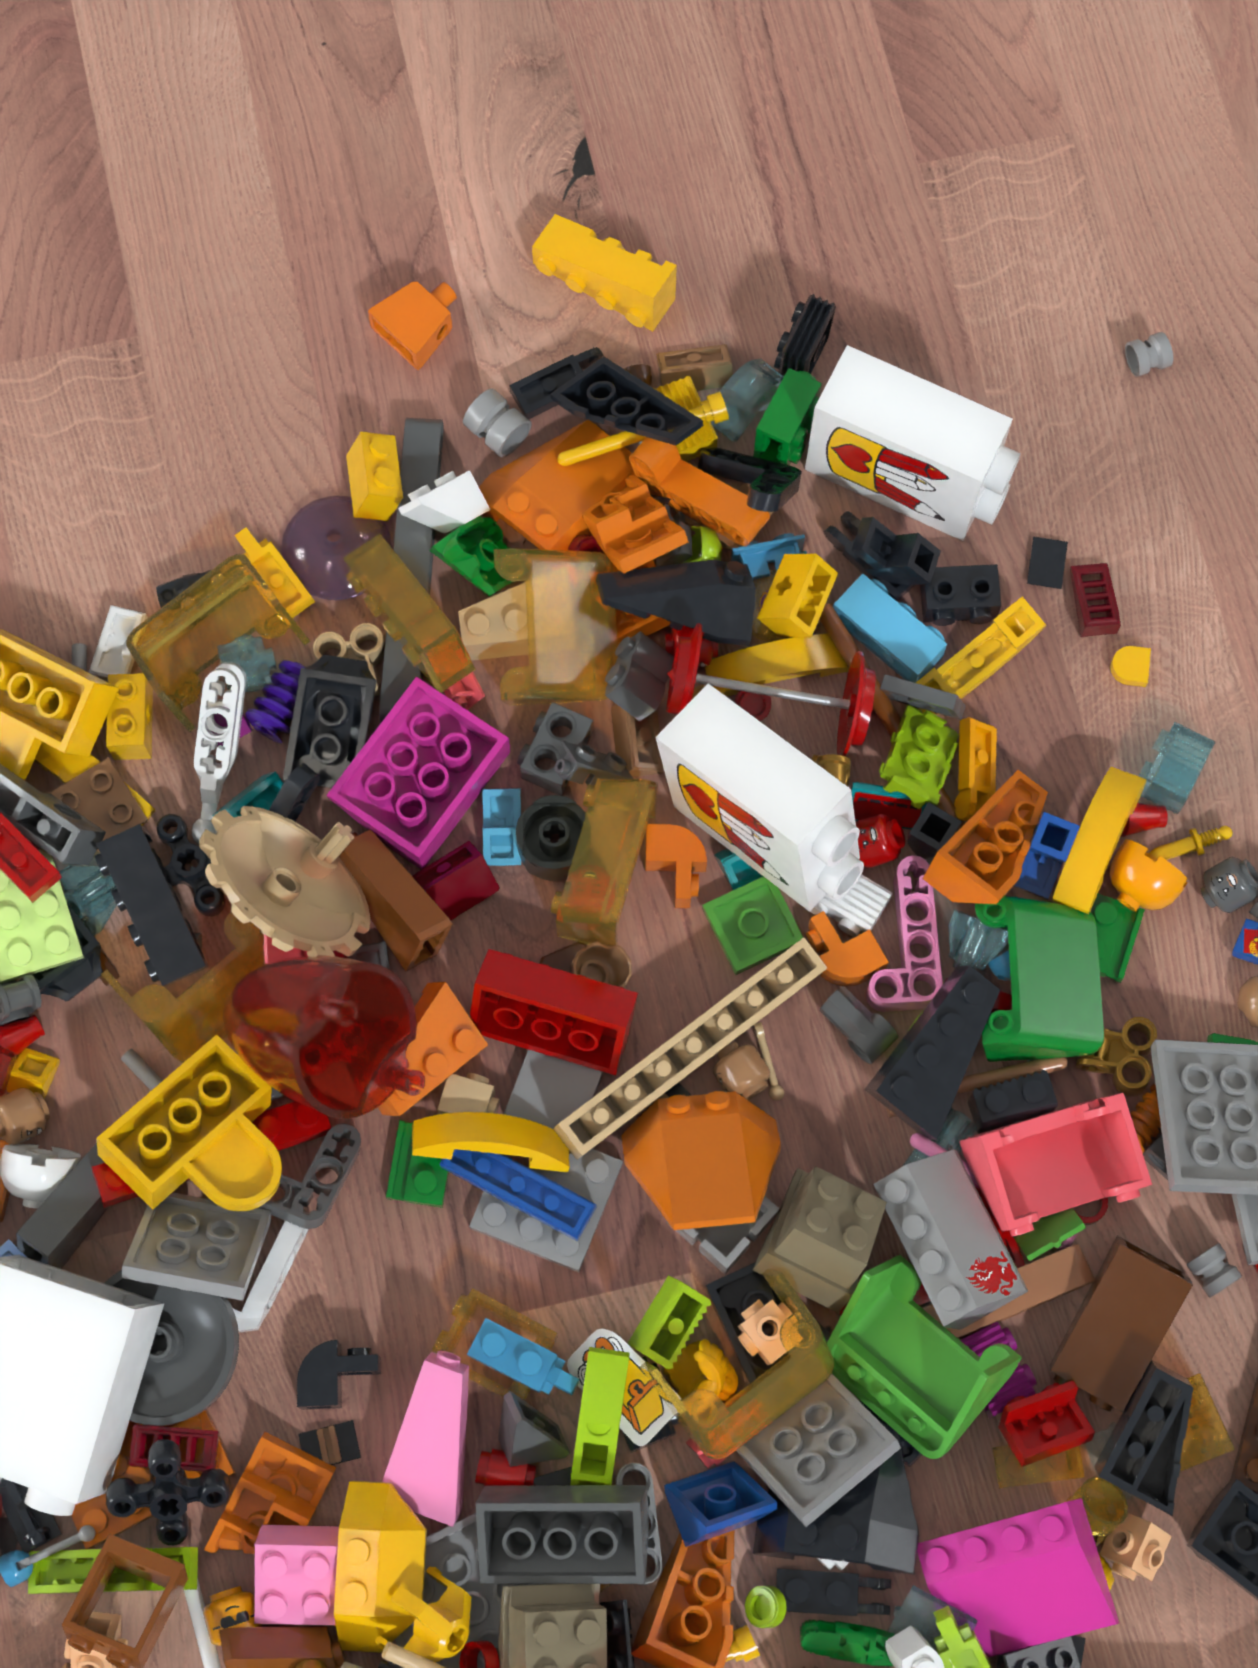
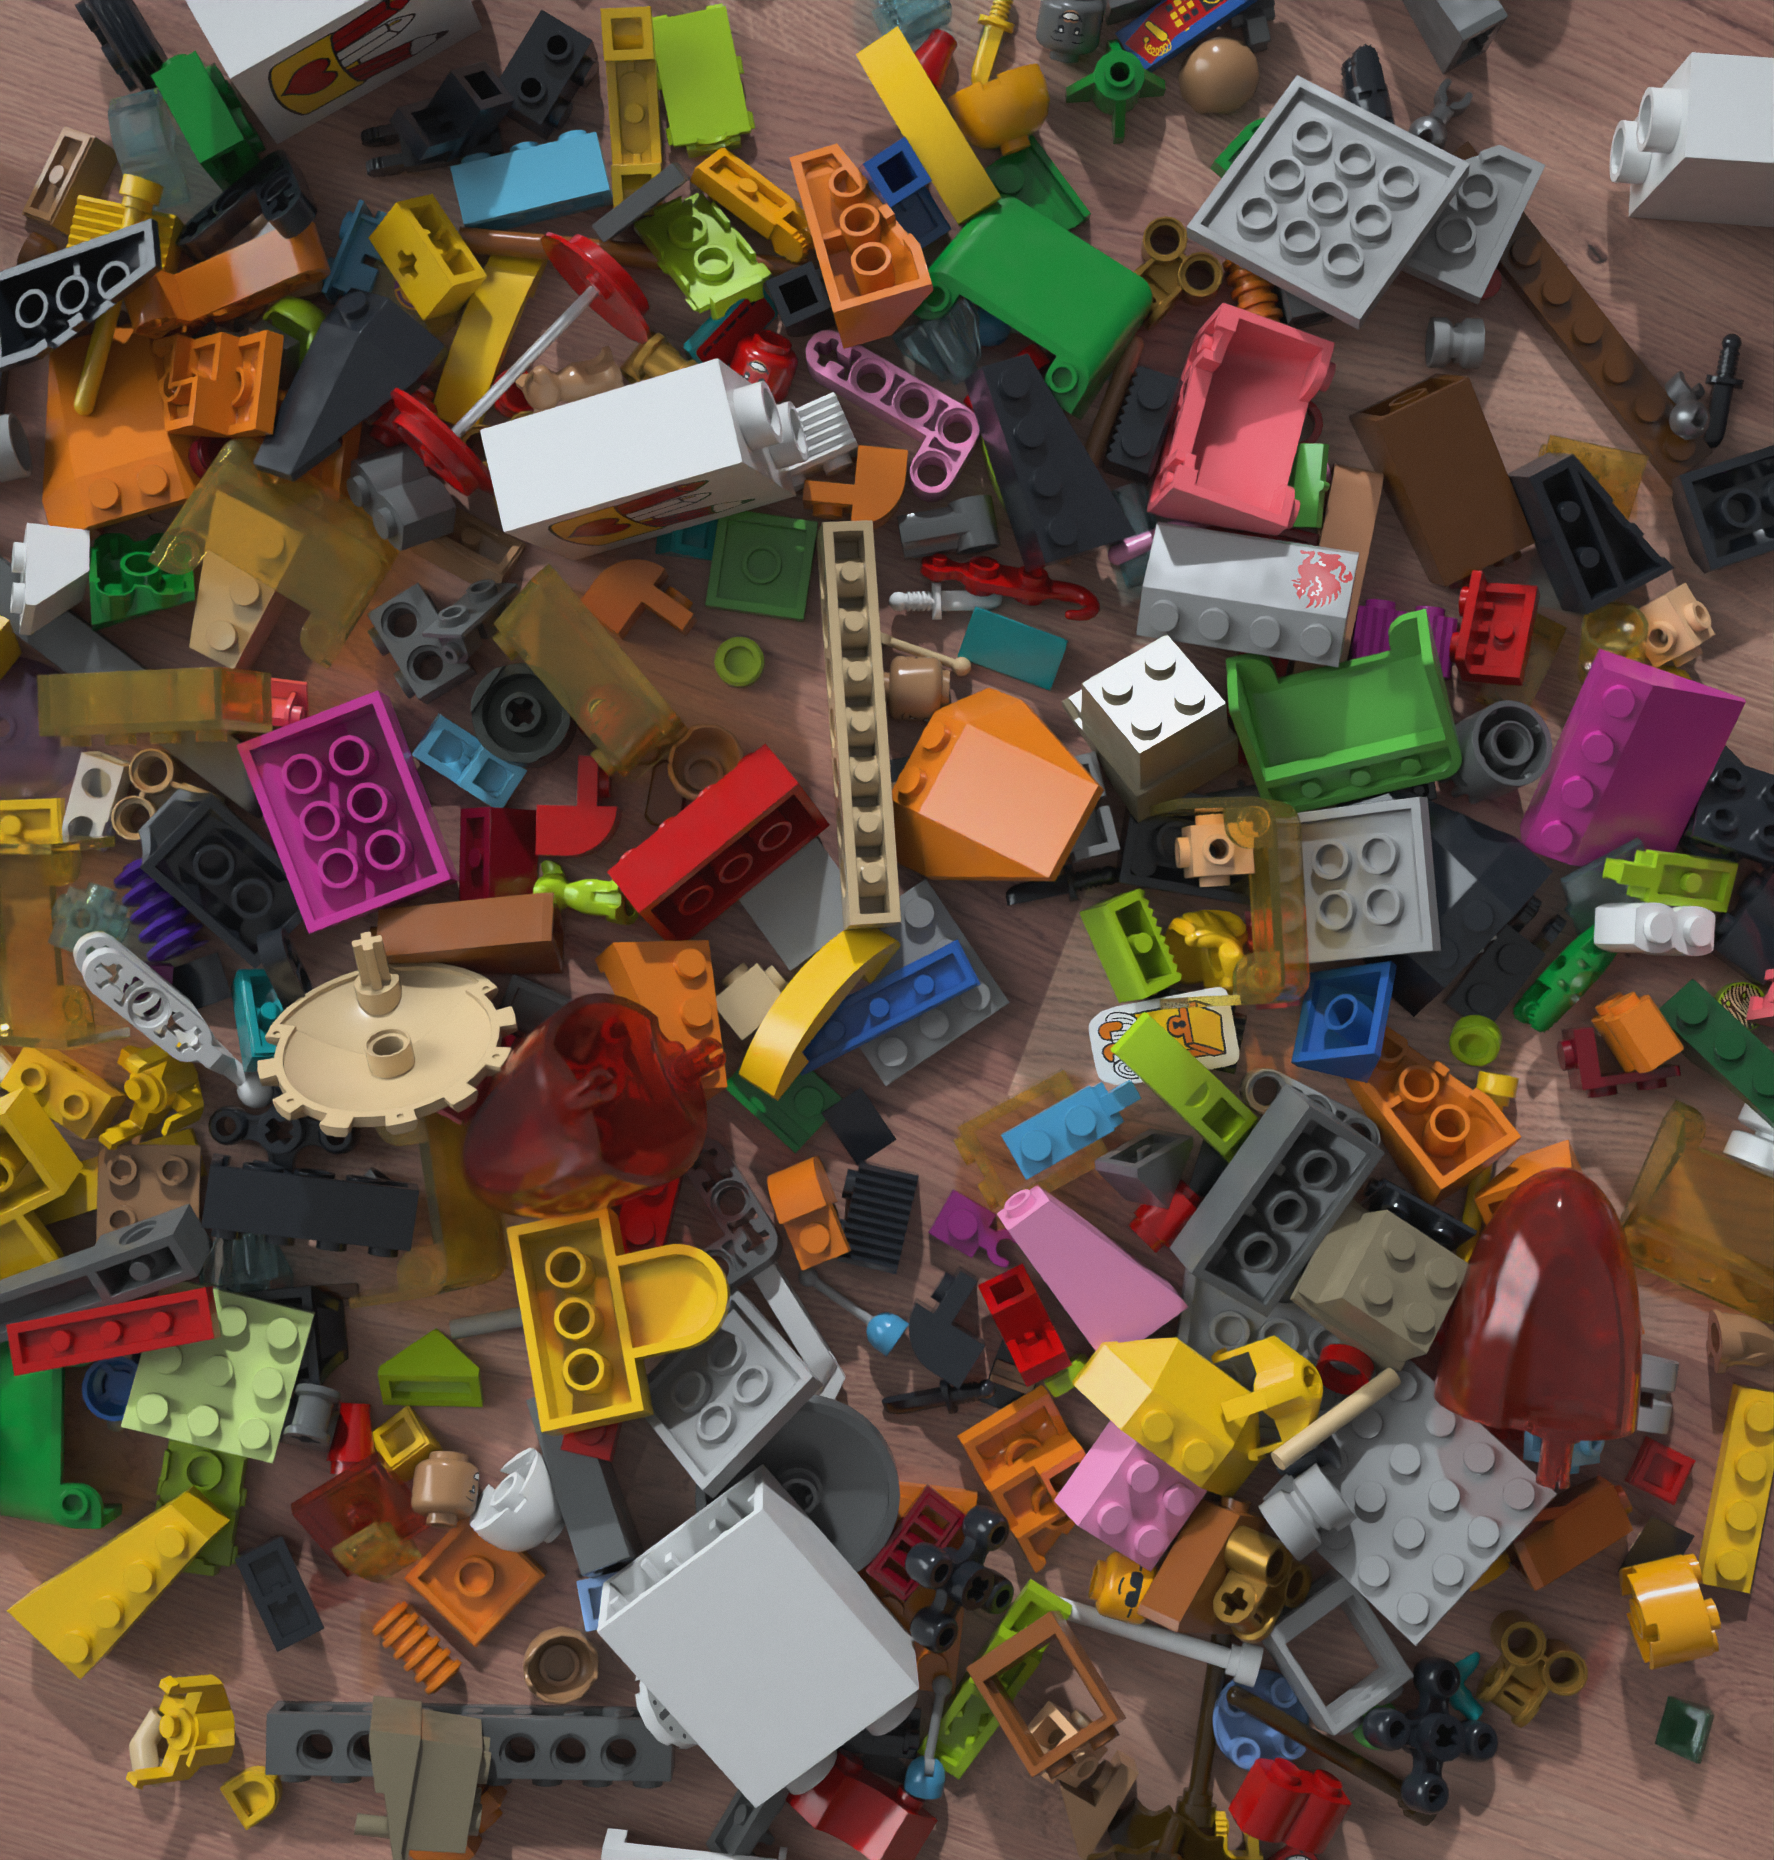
camera: 50 degrees left, 15 degrees up
none -> white leg [62,751,133,852]
none -> yellow piece [98,1042,204,1150]
none -> black piece [172,952,232,1015]
none -> lime slope [377,1328,484,1407]
none -> medium nougat animal [515,346,624,414]
none -> lime animal [533,860,639,925]
none -> red brick [535,755,622,858]
none -> lime piece [653,3,756,158]
none -> lime tile [714,637,765,688]
none -> orange brick [767,1155,851,1271]
none -> hinge [798,1267,909,1357]
none -> black piece [821,1087,897,1166]
none -> black brick [837,1160,919,1274]
none -> black piece [881,1379,996,1414]
none -> white piece [889,582,1003,620]
none -> red piece [920,553,1100,621]
none -> magenta plate [928,1189,1017,1268]
none -> teal slope [957,607,1069,691]
none -> red brick [978,1263,1072,1387]
none -> black piece [1006,864,1116,906]
none -> lime tile [1044,1353,1089,1397]
none -> green brick [1065,39,1166,144]
none -> dark grey gear [1438,700,1552,804]

